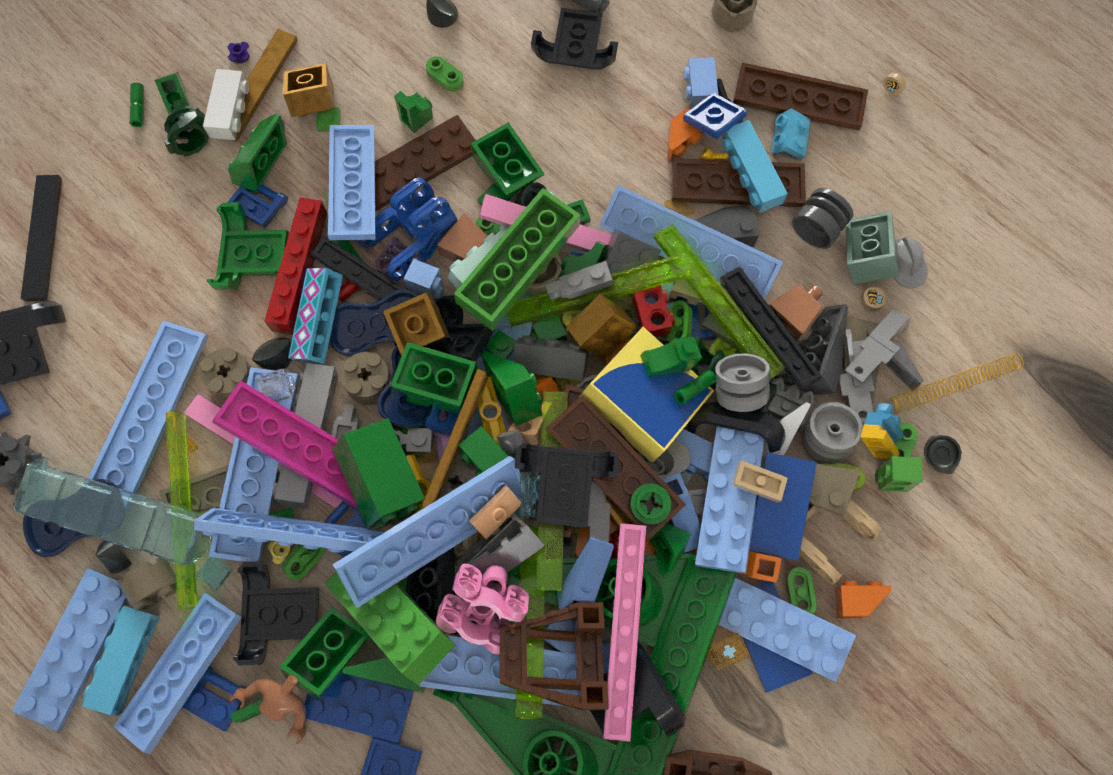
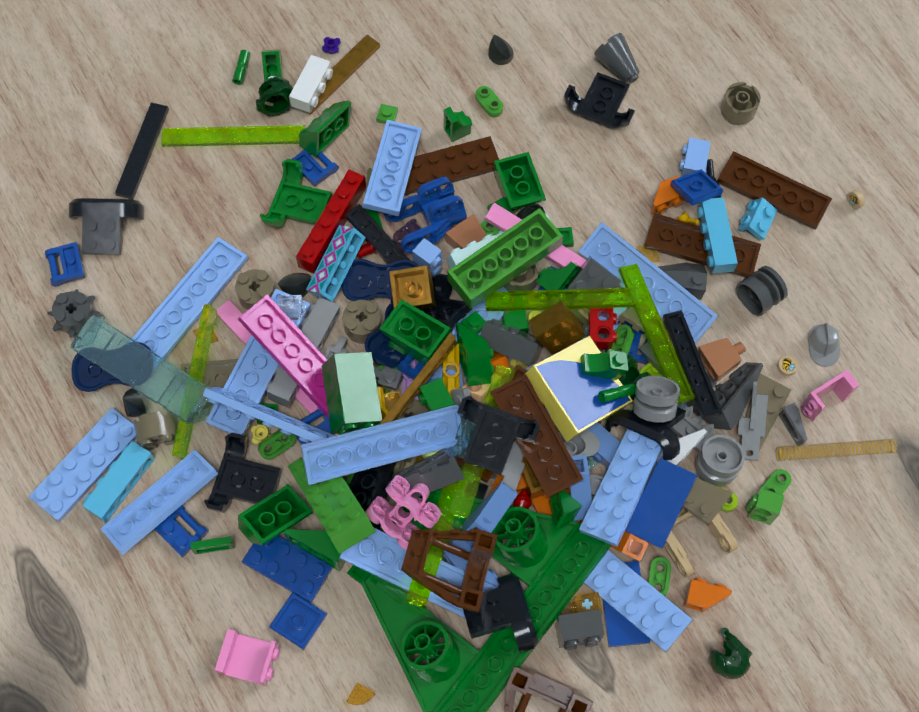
camera: 15 degrees right, 5 degrees down
clear light blue tile [196,557,233,590] -> none
nougat piece [230,675,307,744] -> none
pearl gold brick [283,63,334,117] -> none
light nougat plate [469,485,522,539] -> none
light grey hinge [546,261,614,300] -> none
bright pink tile [603,524,646,742] -> none
green gear [630,483,671,524] -> none
tan plate [732,460,788,503] -> none
light grey piece [845,309,911,383] -> none
sand green slope [846,211,899,284] -> none
hips [860,403,904,460] -> none
pearl dark grey piece [924,435,962,474] -> none
none -> clear neon green tile [161,125,306,147]
none -> dark grey brick [555,609,605,650]
none -> dark green helmet [709,628,752,679]
none -> bright pink panel [800,370,859,421]

